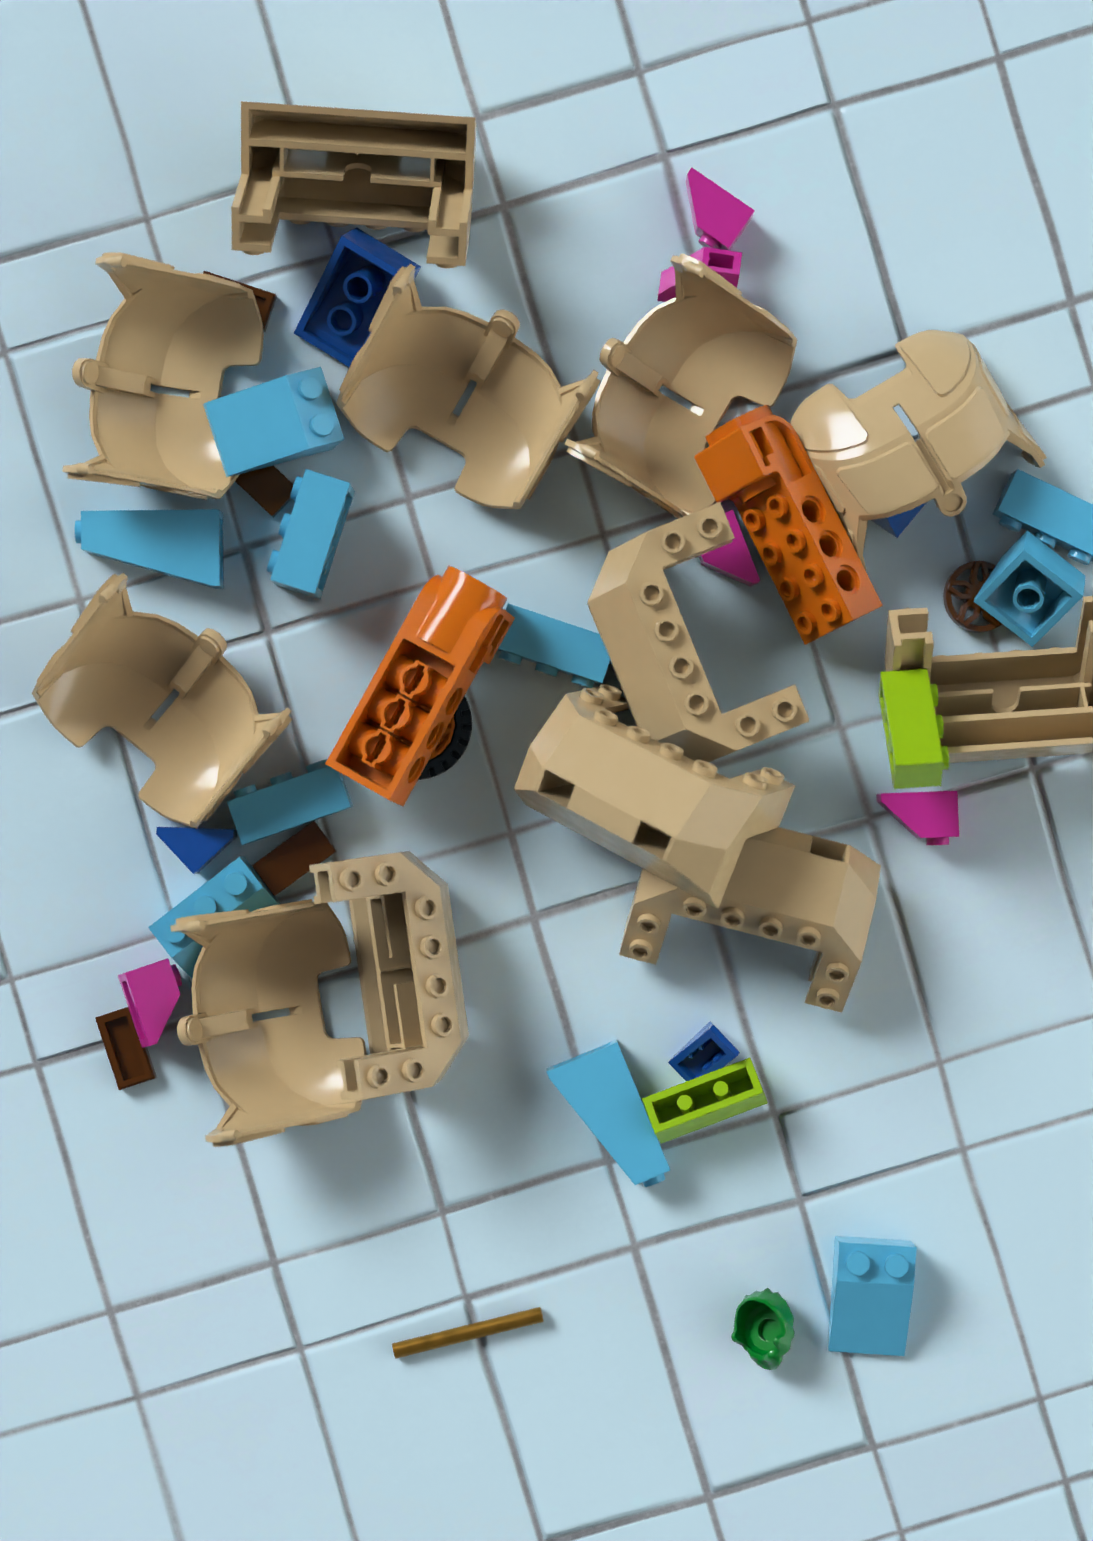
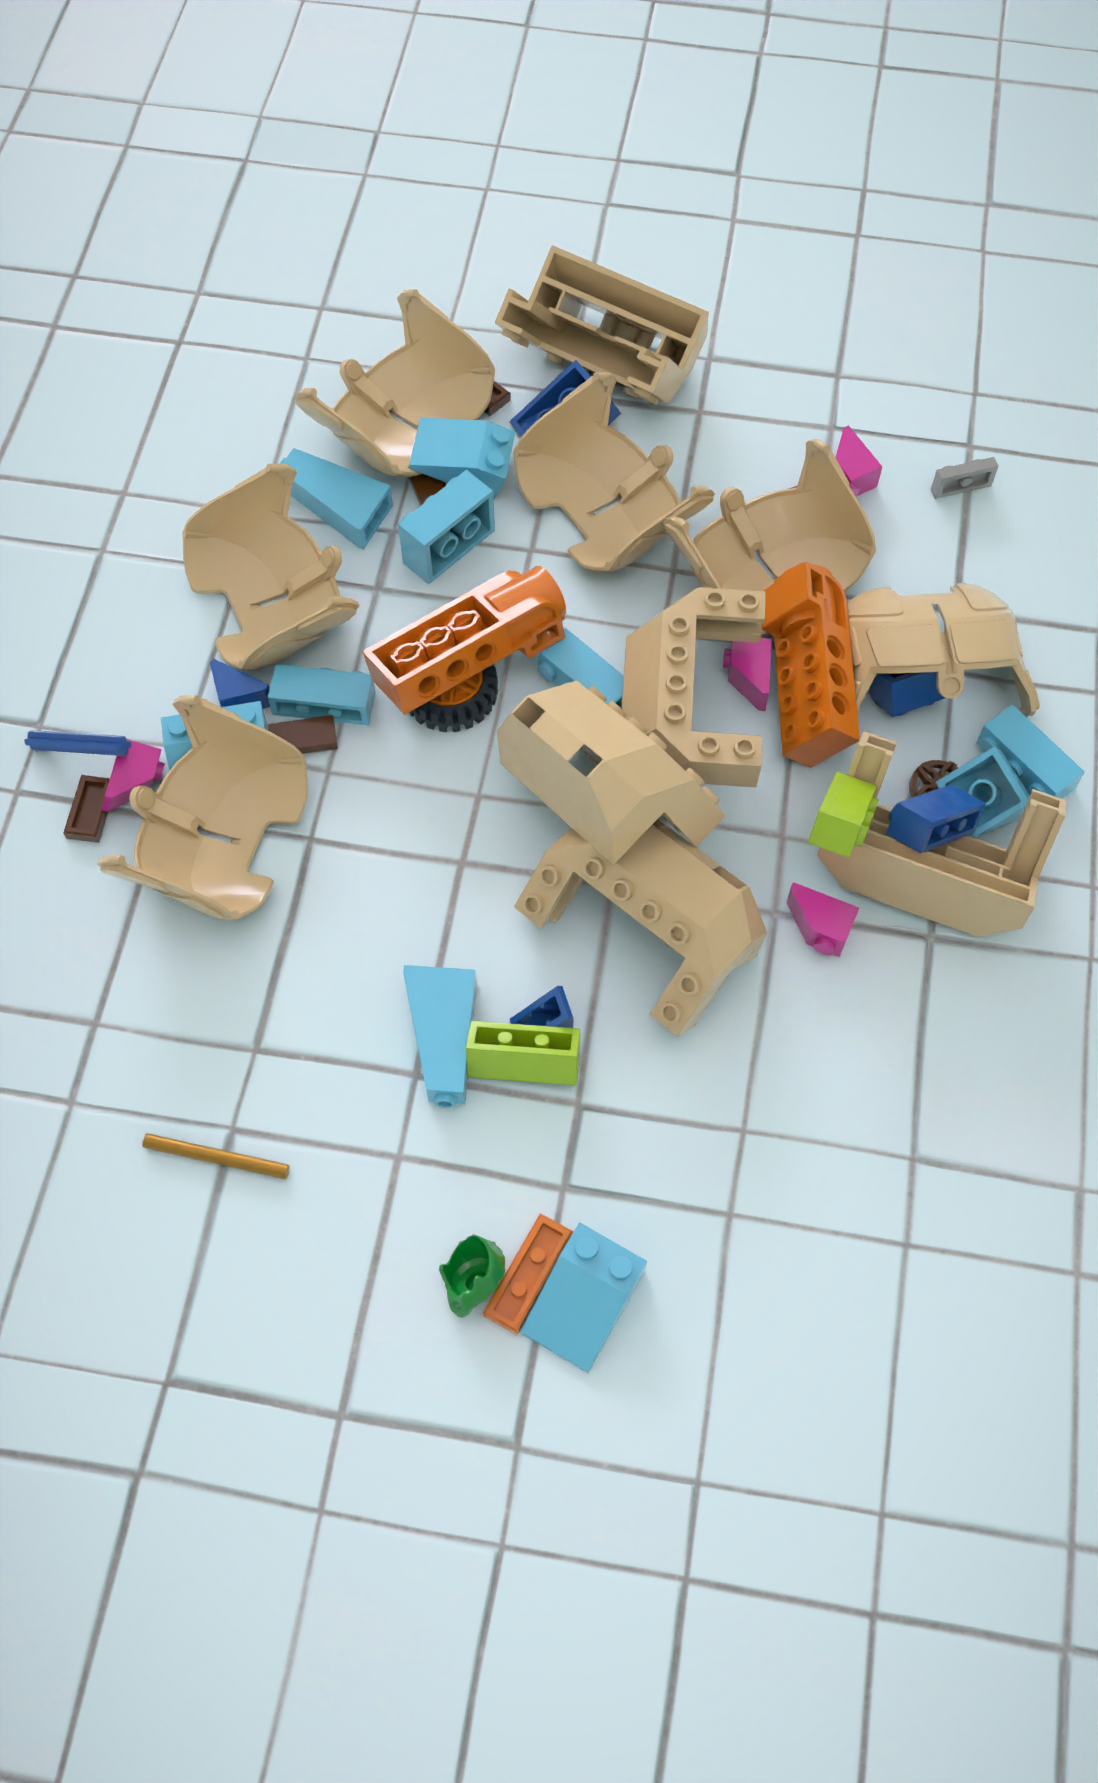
camera: 30 degrees right, 25 degrees down
tan wedge [309,851,469,1100] -> none
none -> blue axle [24,730,131,756]
none -> orange tile [483,1213,573,1335]
none -> blue brick [886,785,986,854]
none -> light grey plate [930,457,999,499]

